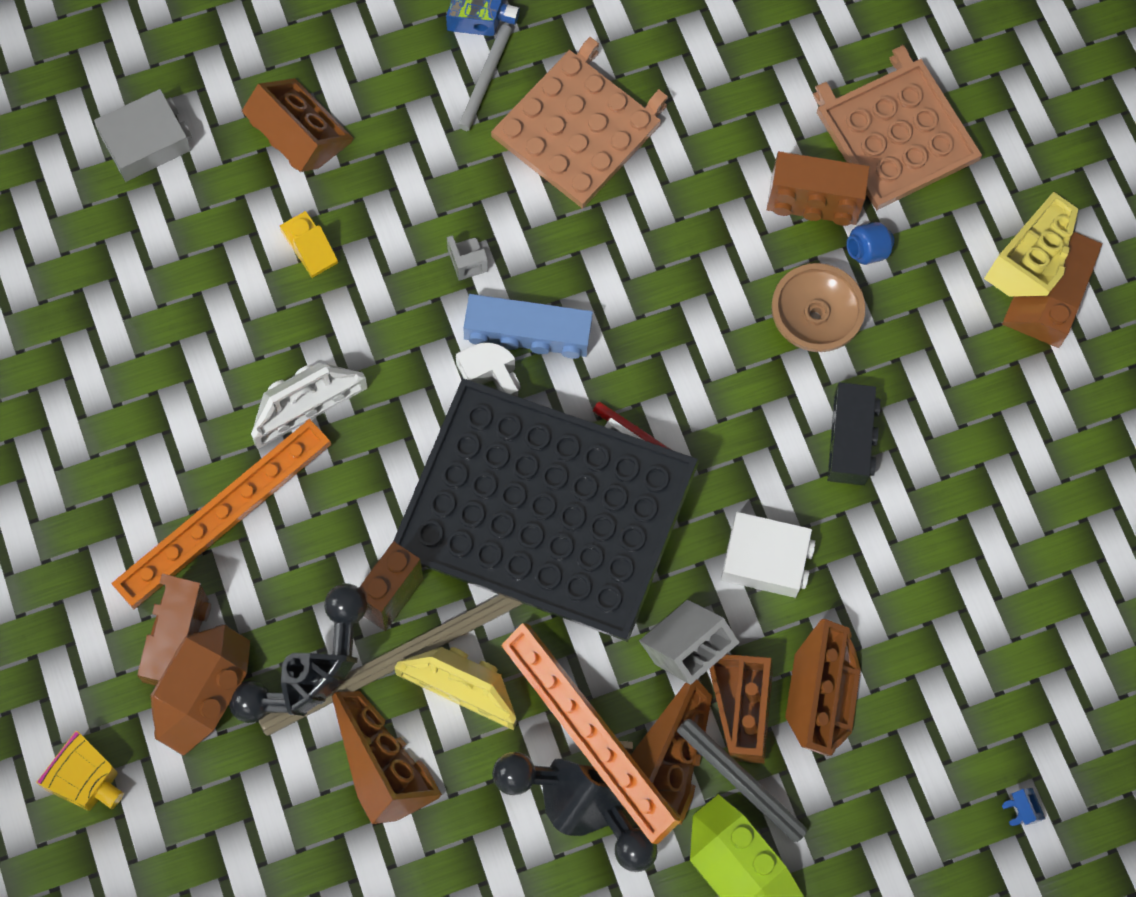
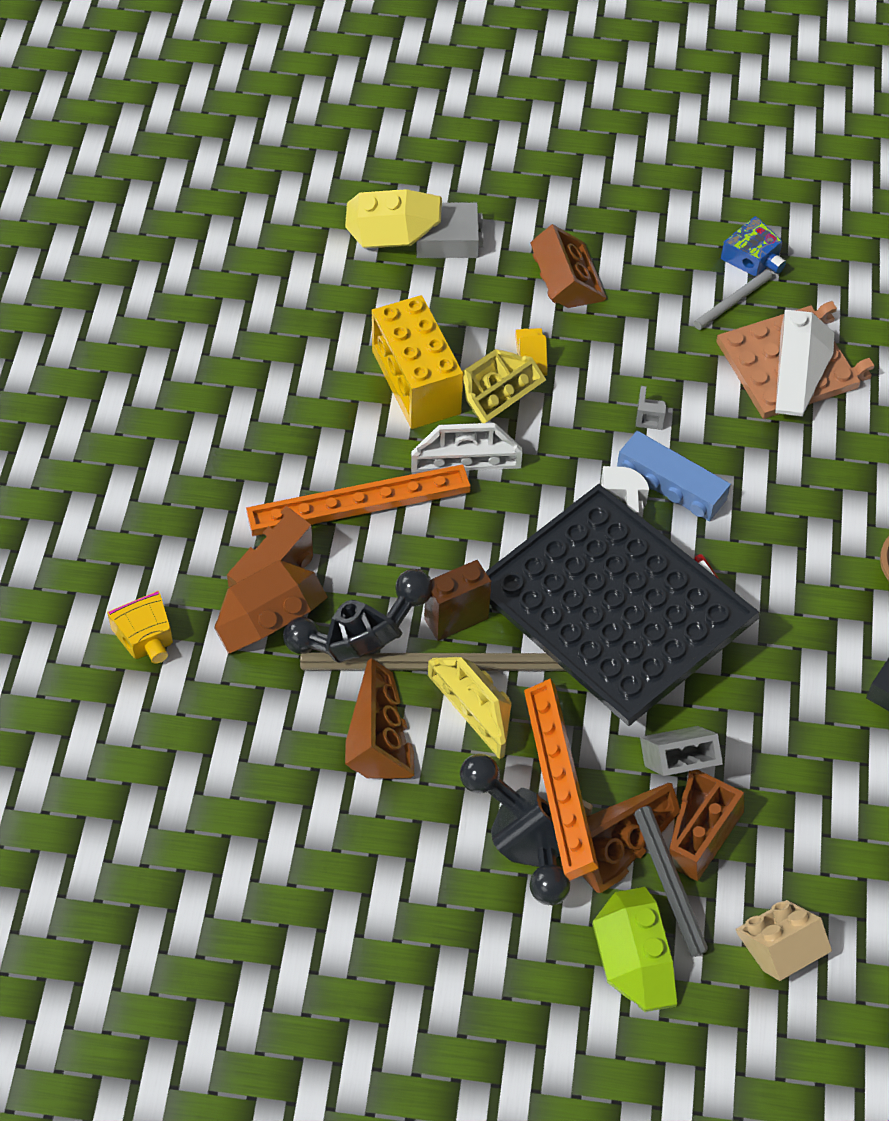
camera: 30 degrees right, 15 degrees down
white brick [720,512,815,598] -> none
dark orange wedge [785,619,861,756] -> none
none -> light yellow wedge [345,189,442,248]
none -> yellow brick [372,295,463,429]
none -> light yellow wedge [462,349,546,423]
none -> tan slope [736,900,832,981]
none -> white wedge [775,310,834,416]

